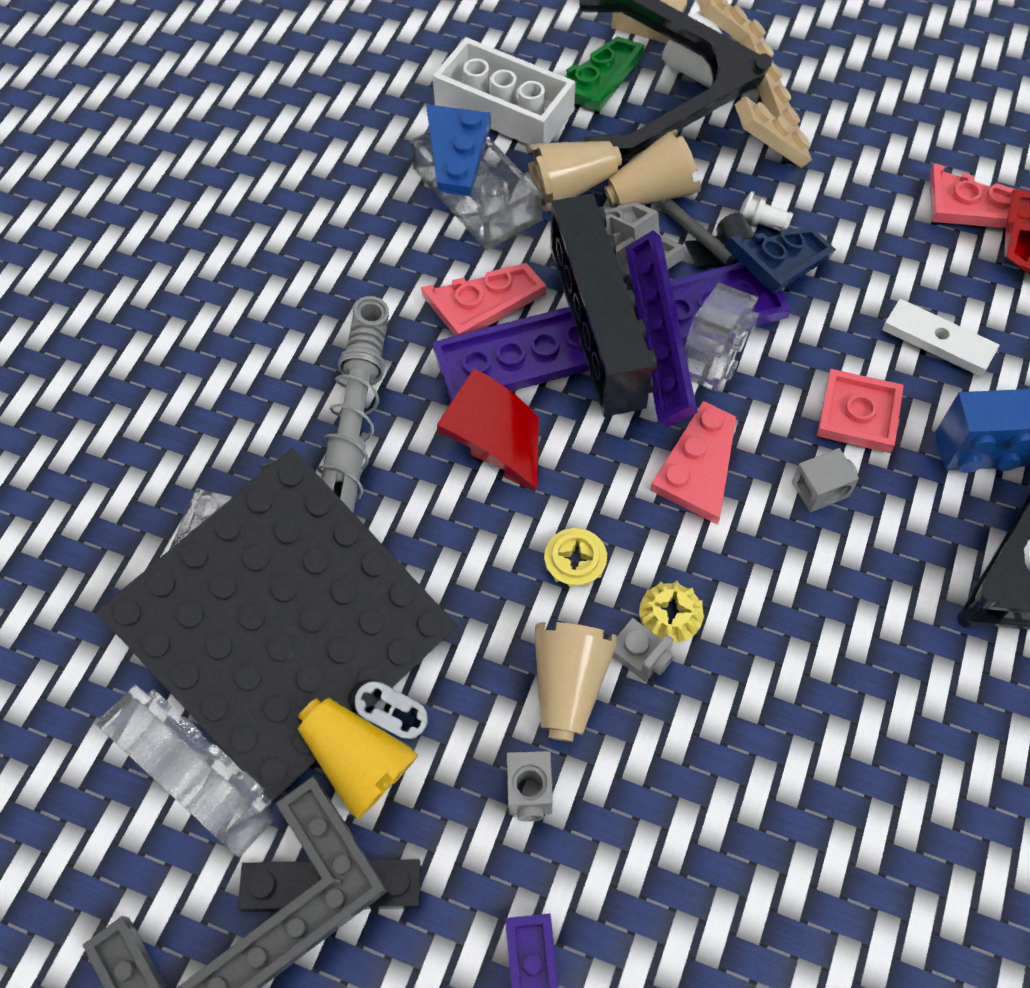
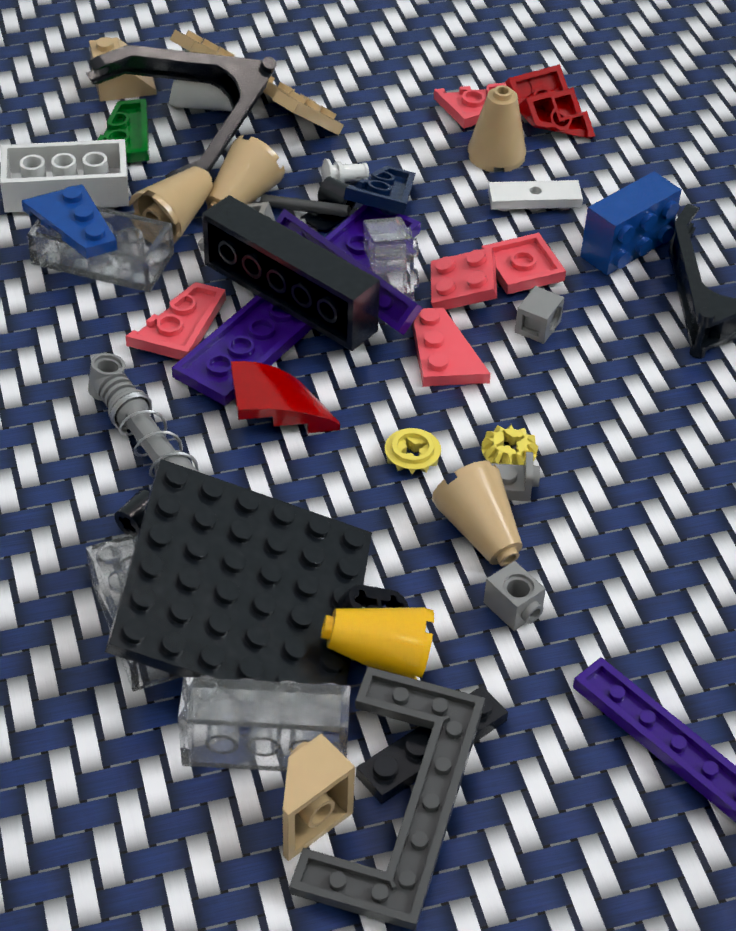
camera: 40 degrees left, 15 degrees down
none -> tan slope [283,733,355,861]
none -> coral plate [431,247,497,310]
none -> tan cone [468,85,526,172]

